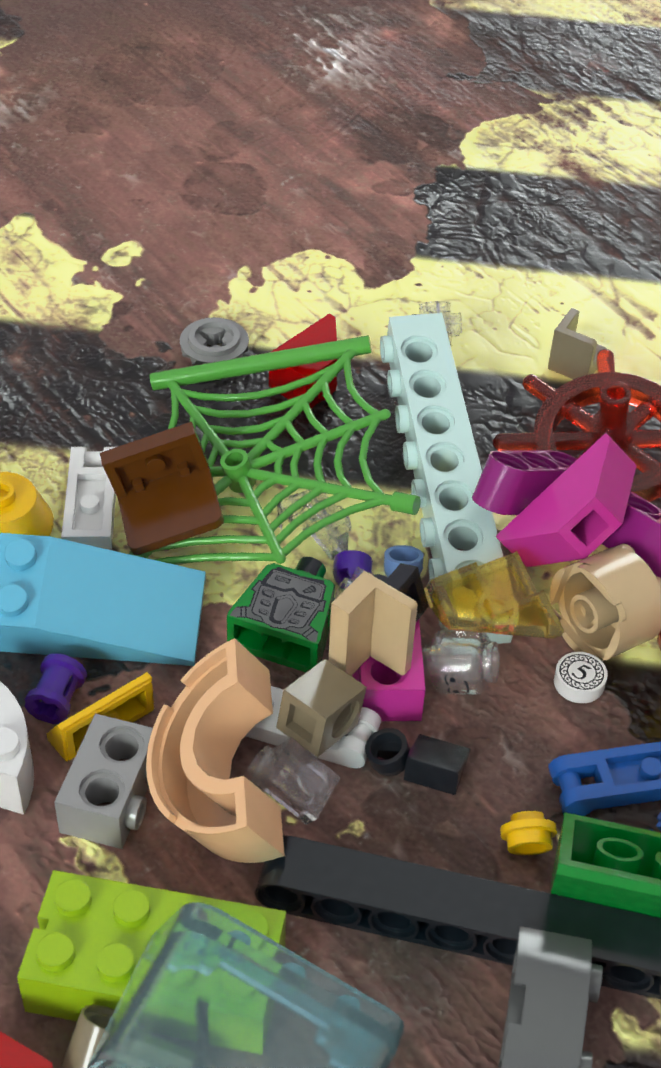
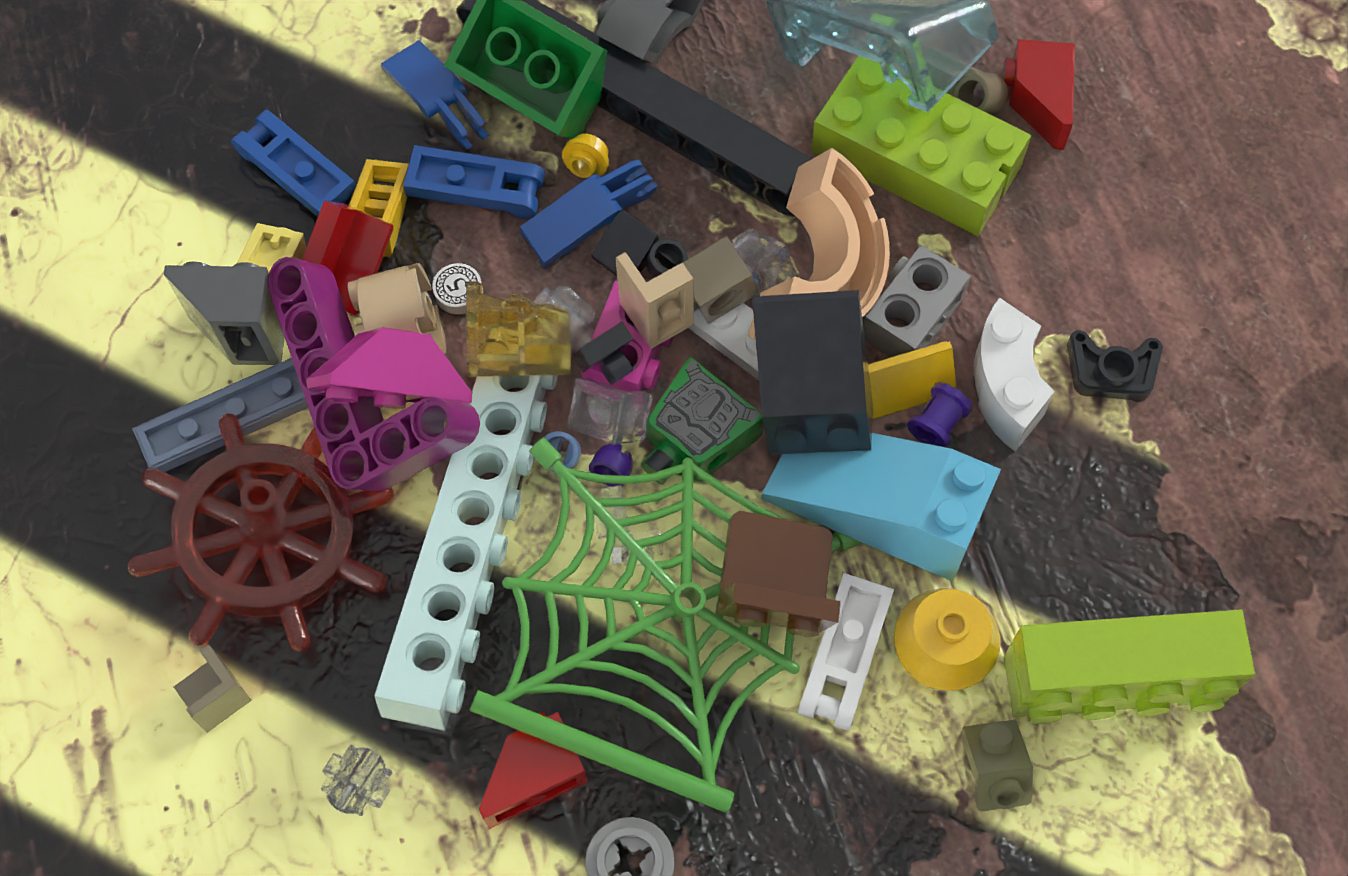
camera: 155 degrees left, 20 degrees up
none -> blue arm [520,160,658,269]
none -> black slope [752,290,873,455]

